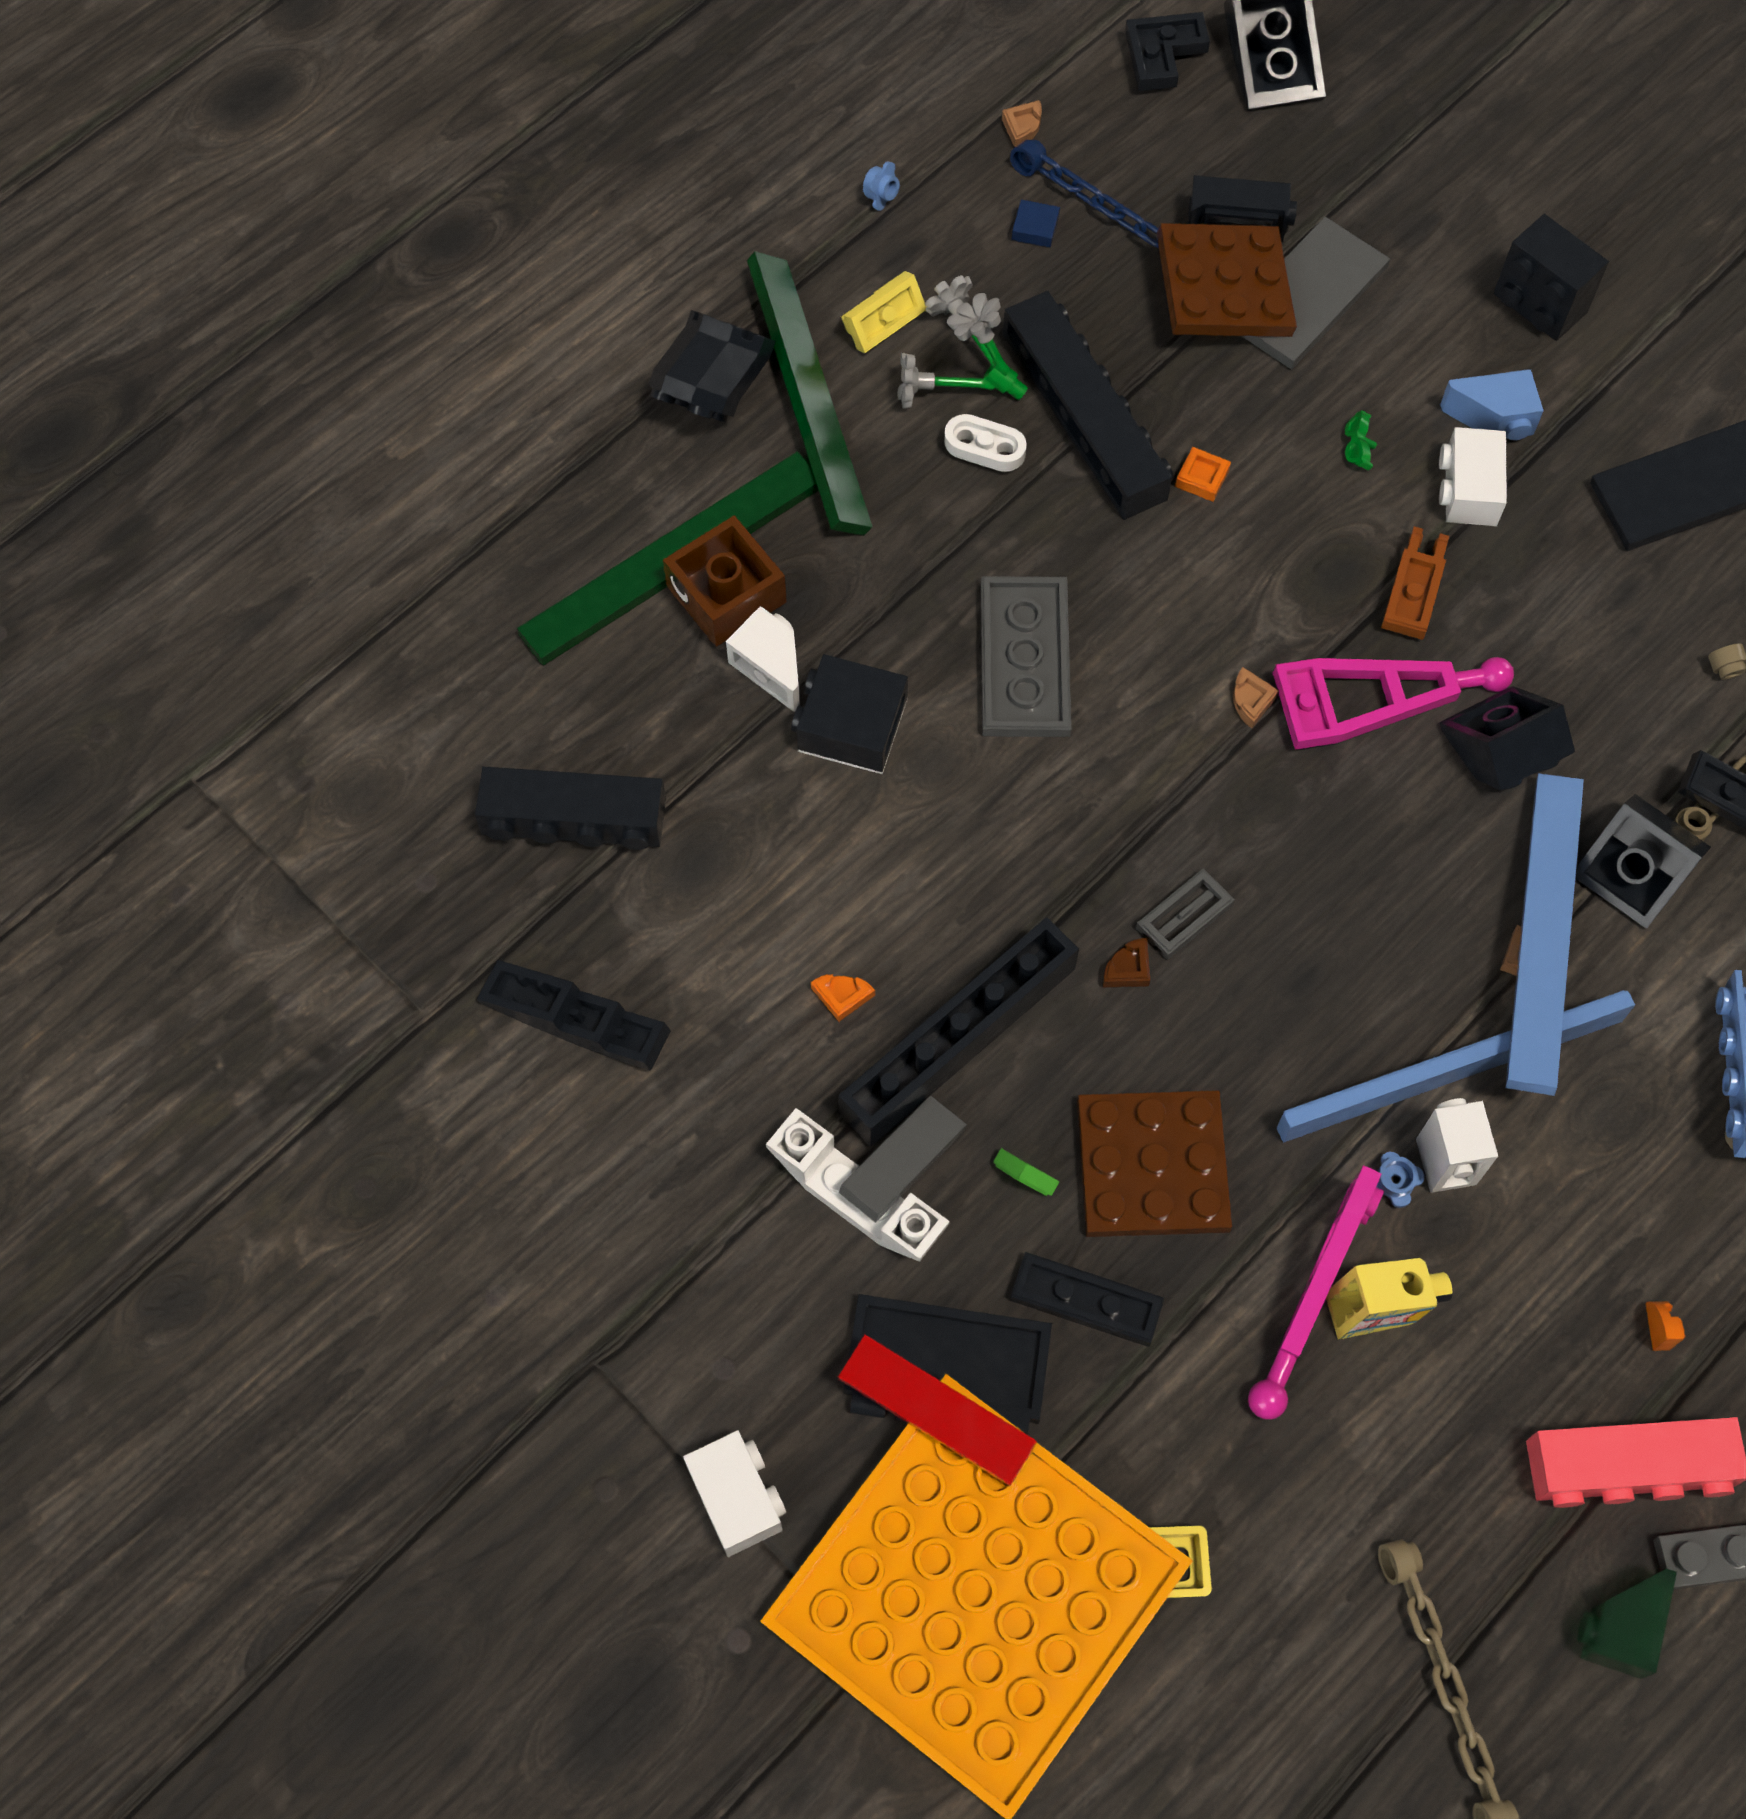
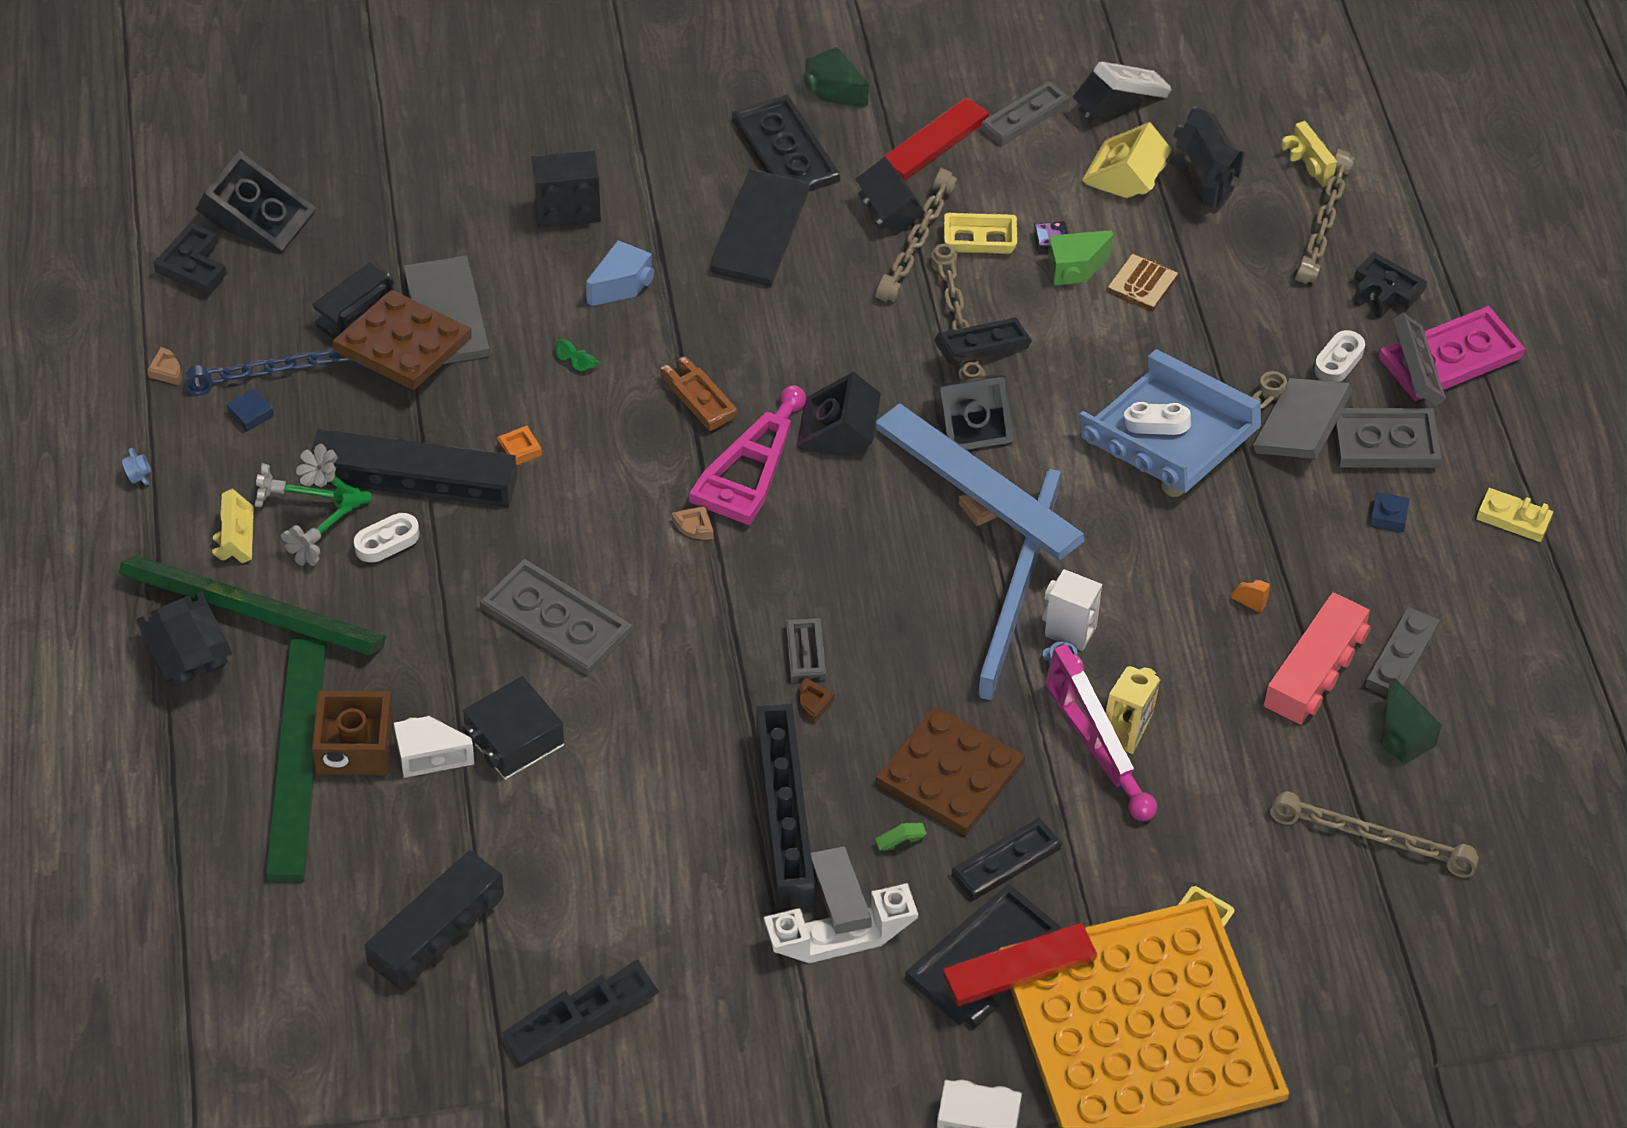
camera: 55 degrees left, 15 degrees down
orange tile [810,974,875,1022] -> none
white brick [1439,427,1507,526] -> none

